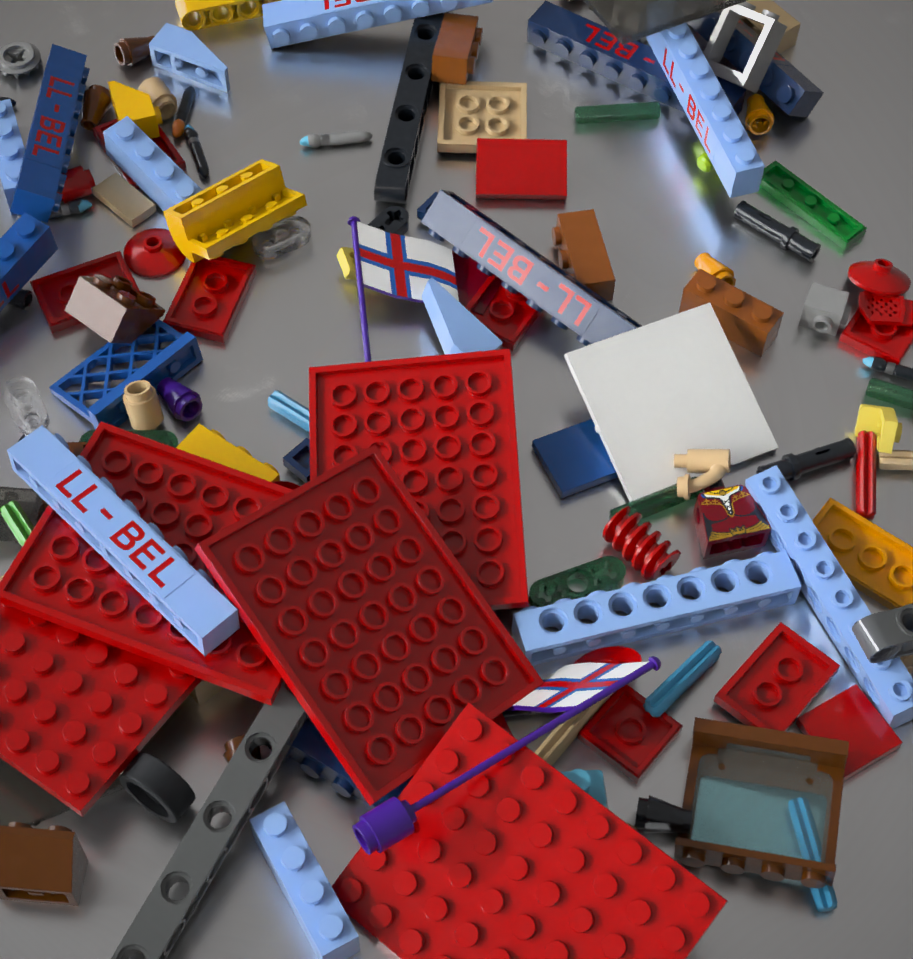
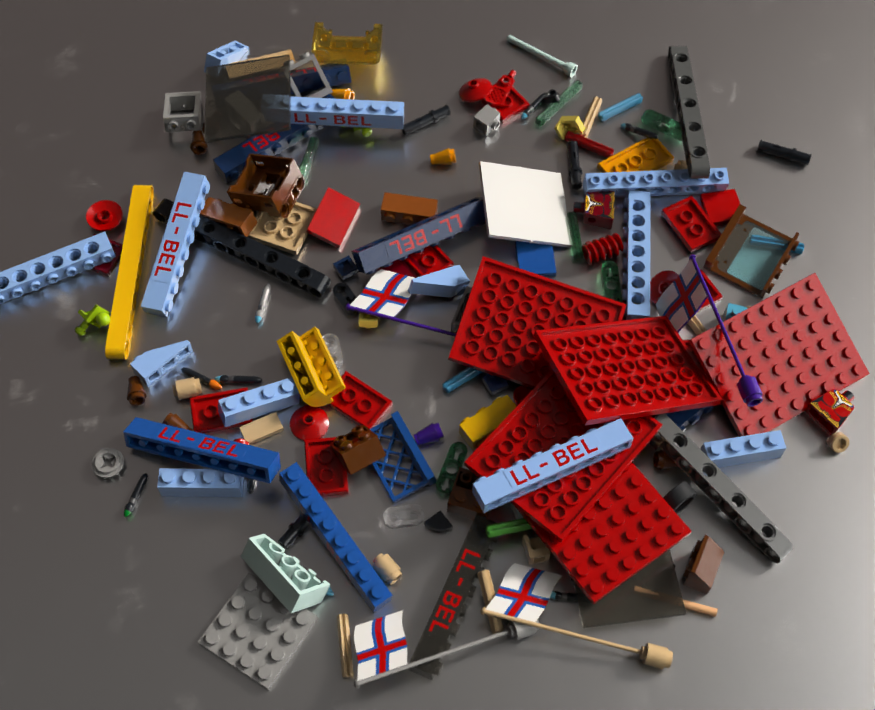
camera: 70 degrees left, 5 degrees up
yellow slope [108,81,163,139] -> none
tan brick [123,380,164,432] -> none
black cone [635,795,692,834] -> none
dark azure axle [643,640,722,717] -> none
tan plant [674,449,731,500] -> none
dark orange brick [679,269,784,357] -> none
green tile [760,160,867,250] -> none
none -> reddish brown piece [227,153,305,218]
none -> clear yellow windscreen [312,22,383,65]

